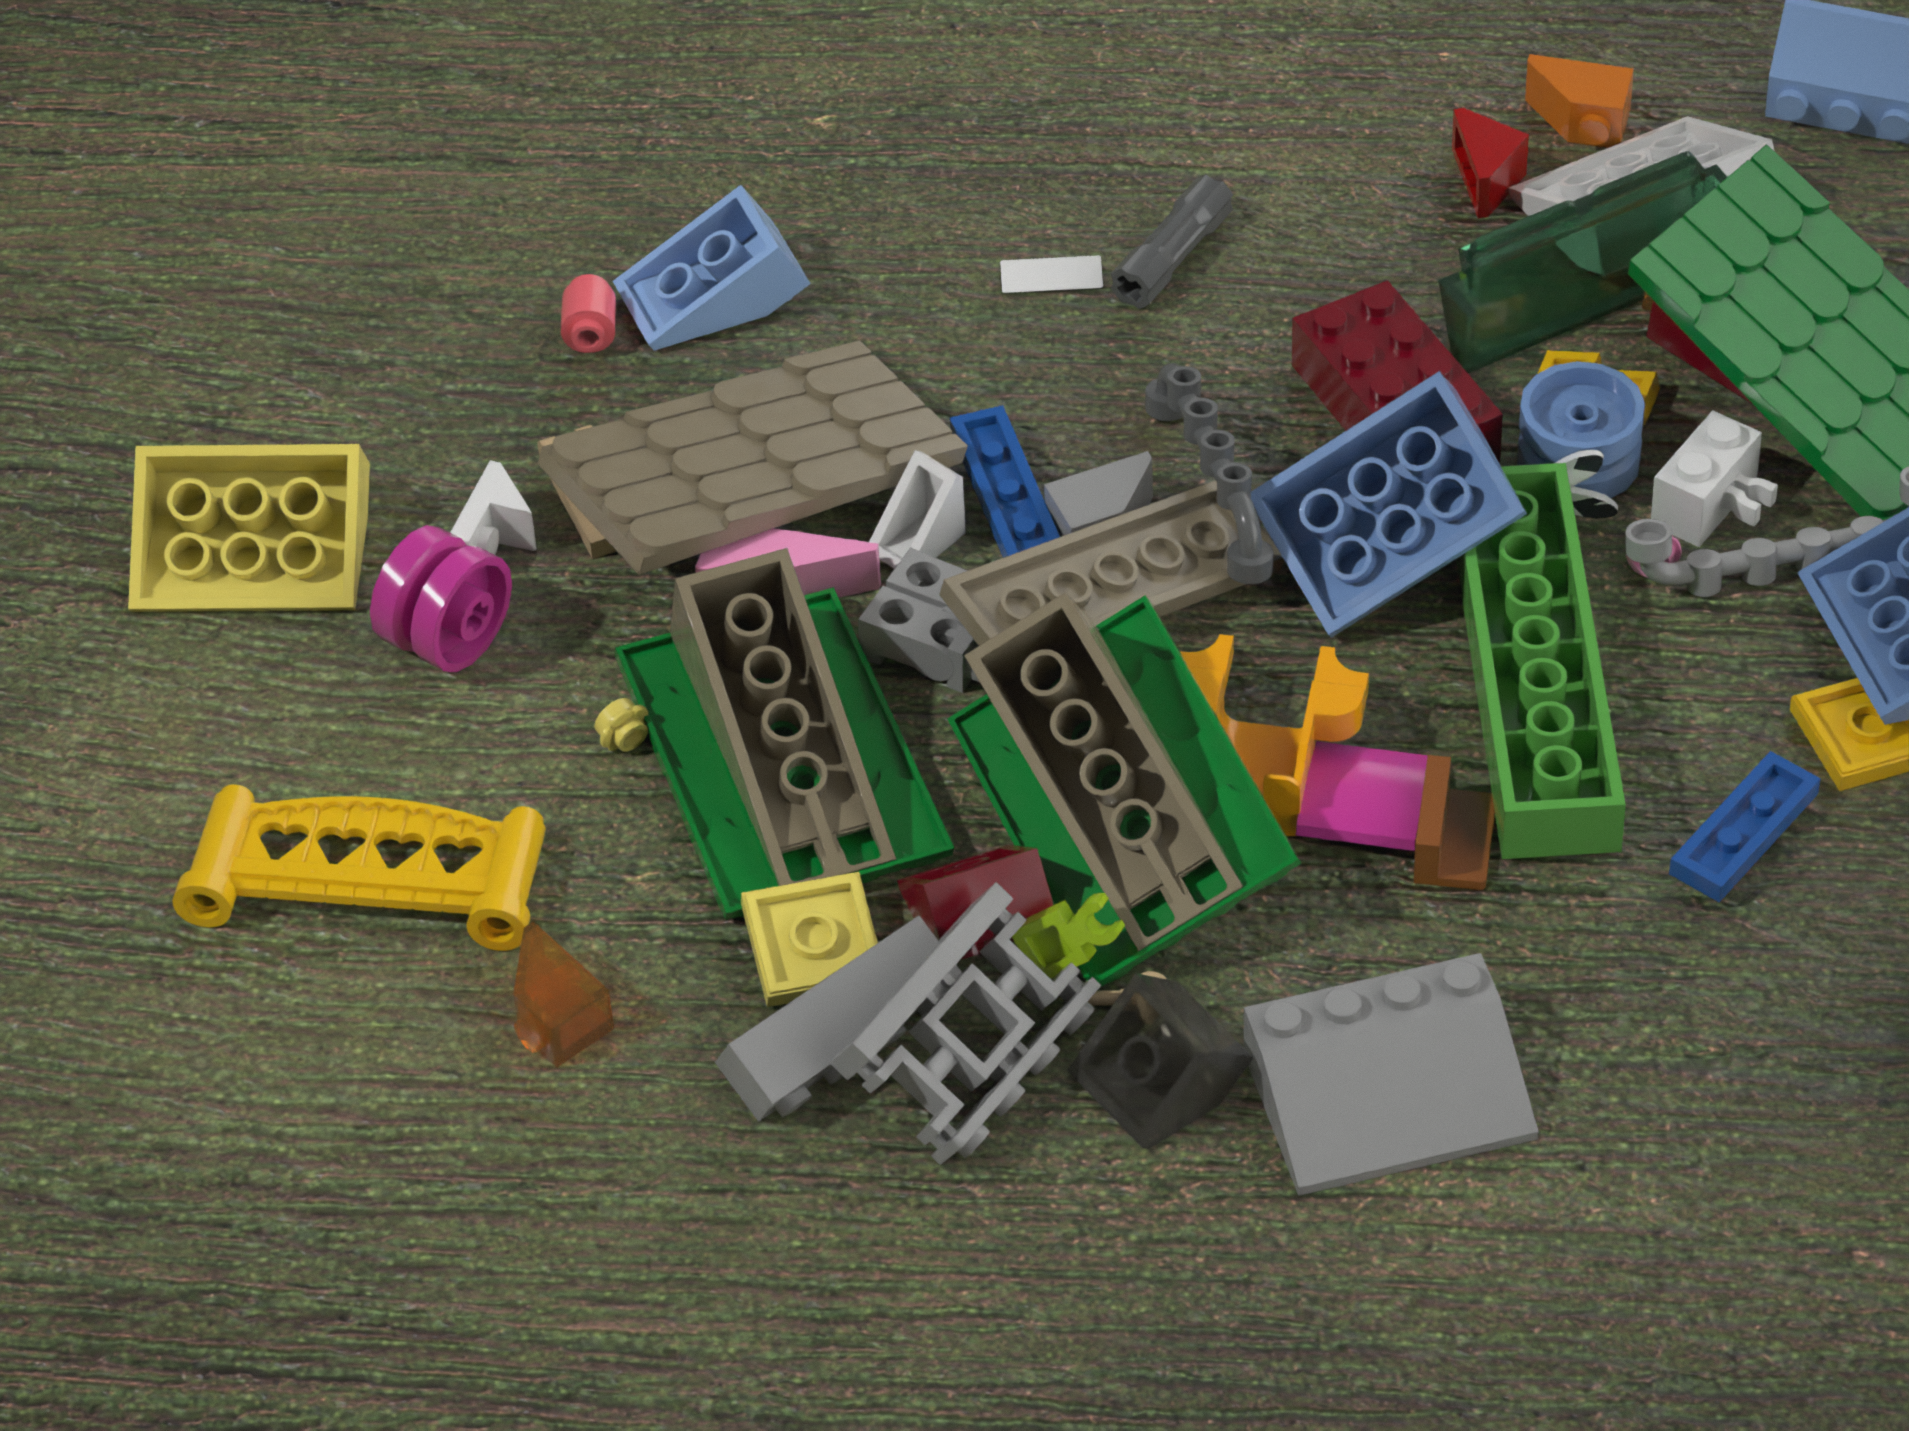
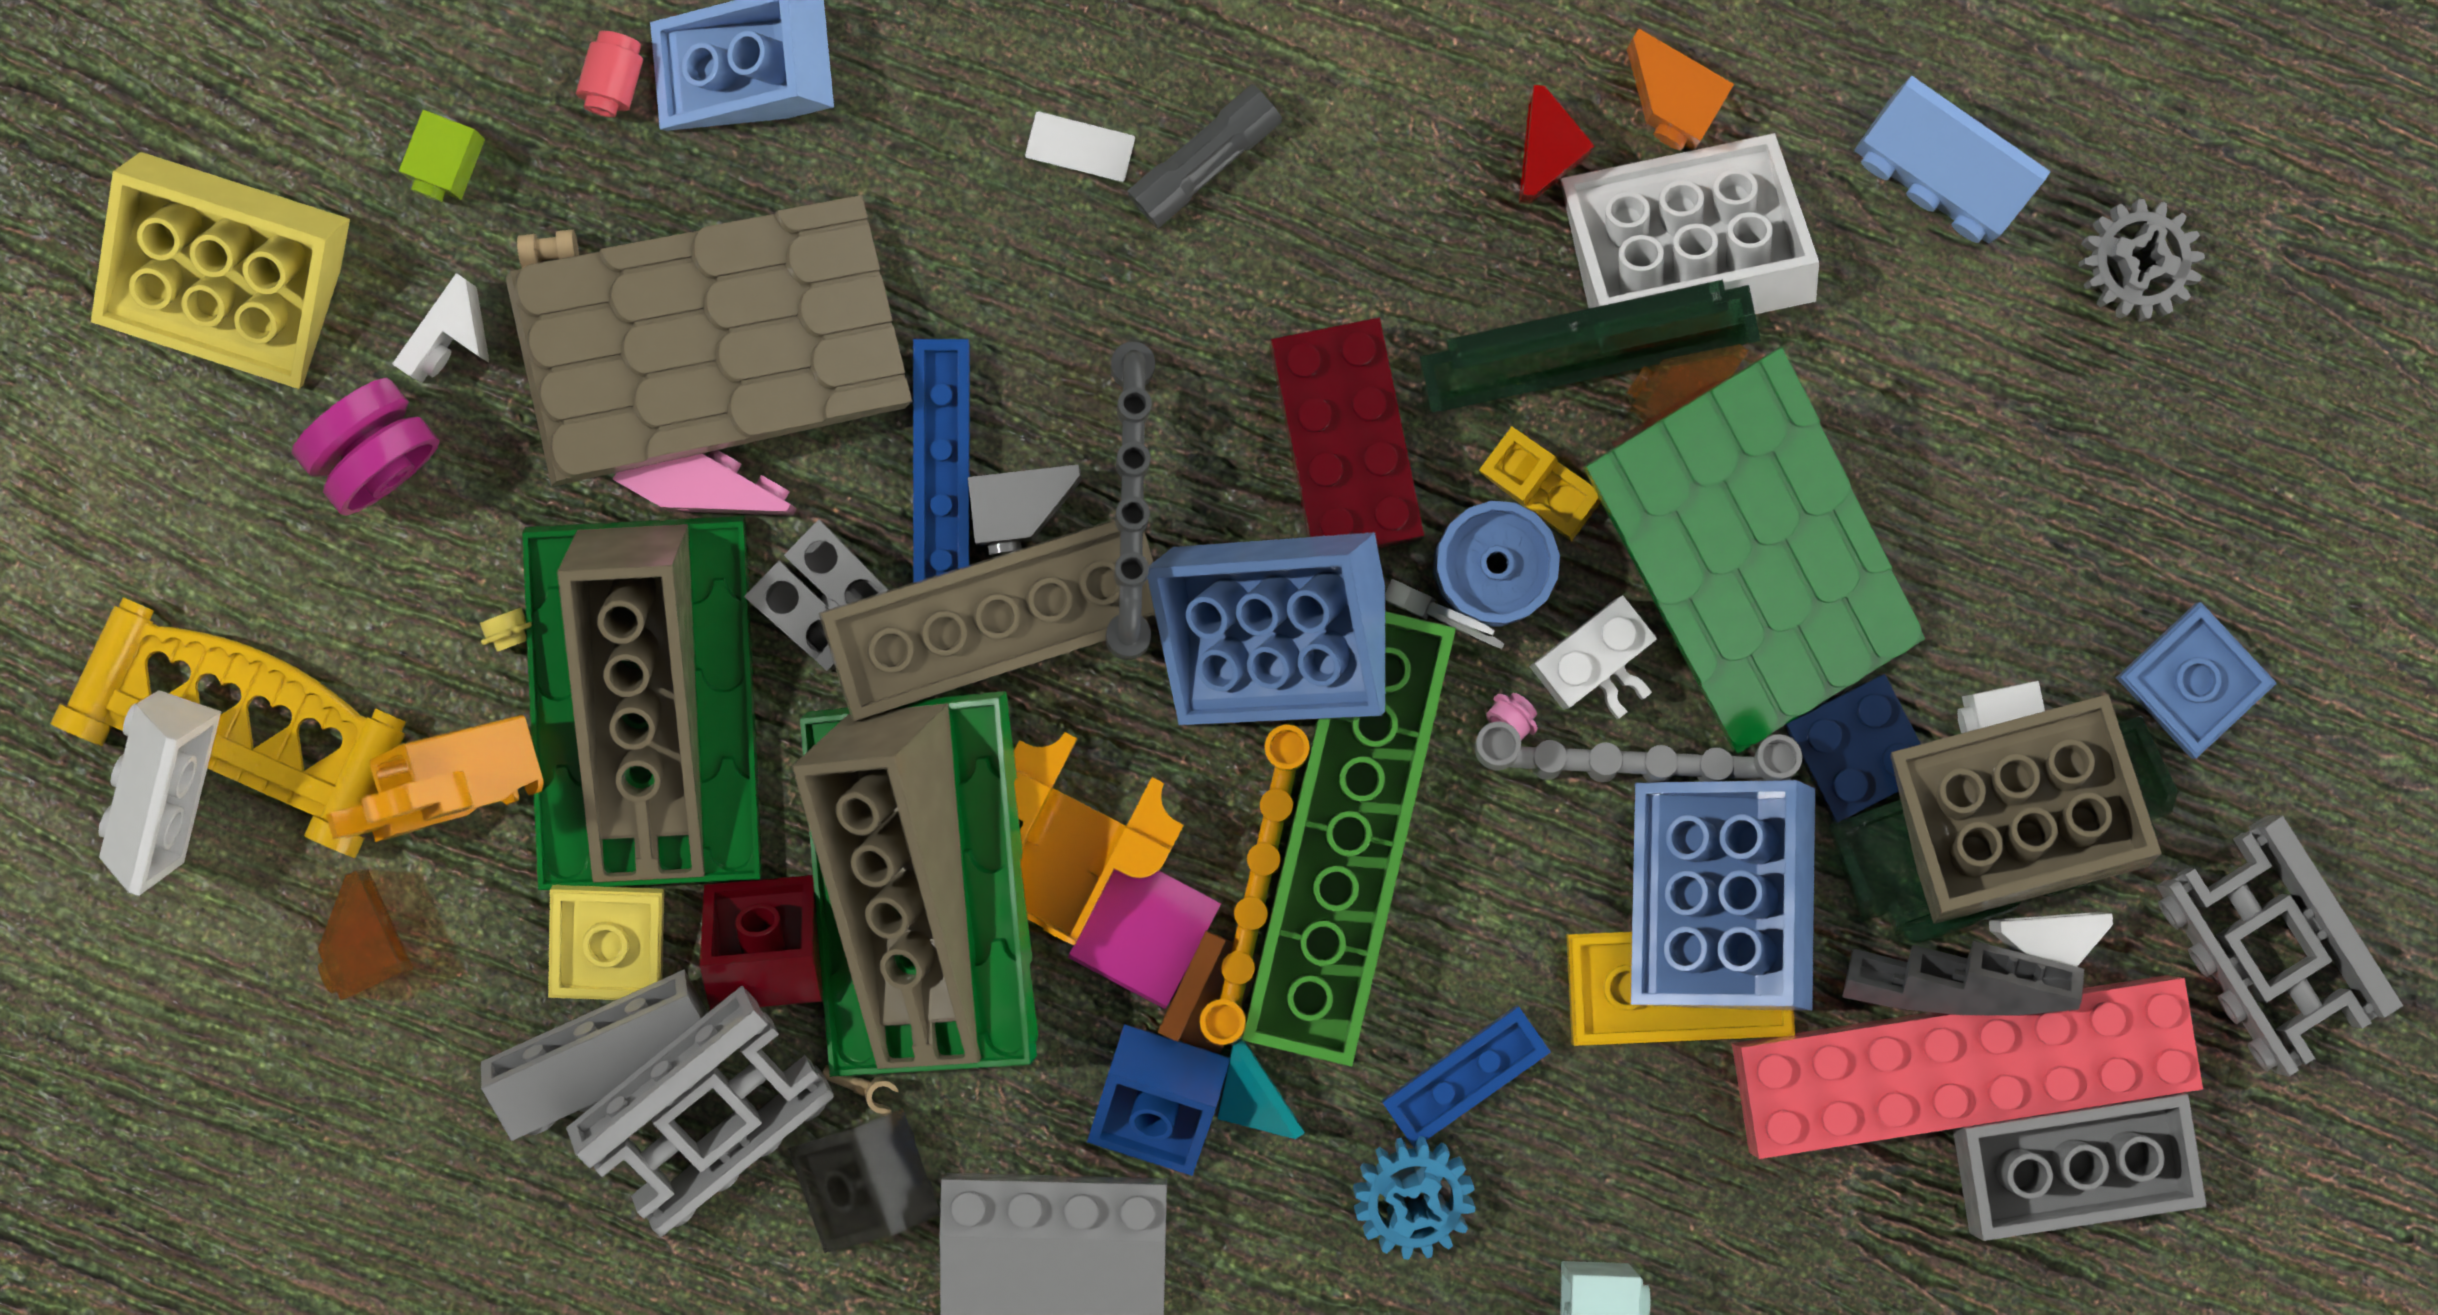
camera: 10 degrees right, 40 degrees up
white slope [869,450,966,569] -> none
lime plate [1012,893,1125,979] -> none
none -> white slope [98,690,221,896]
none -> light orange piece [326,715,543,842]
none -> lime brick [399,110,485,202]
none -> blue slope [1087,1024,1230,1176]
none -> light orange bar [1200,725,1310,1045]
none -> teal slope [1218,1036,1305,1139]
none -> dark azure gear [1353,1136,1476,1260]

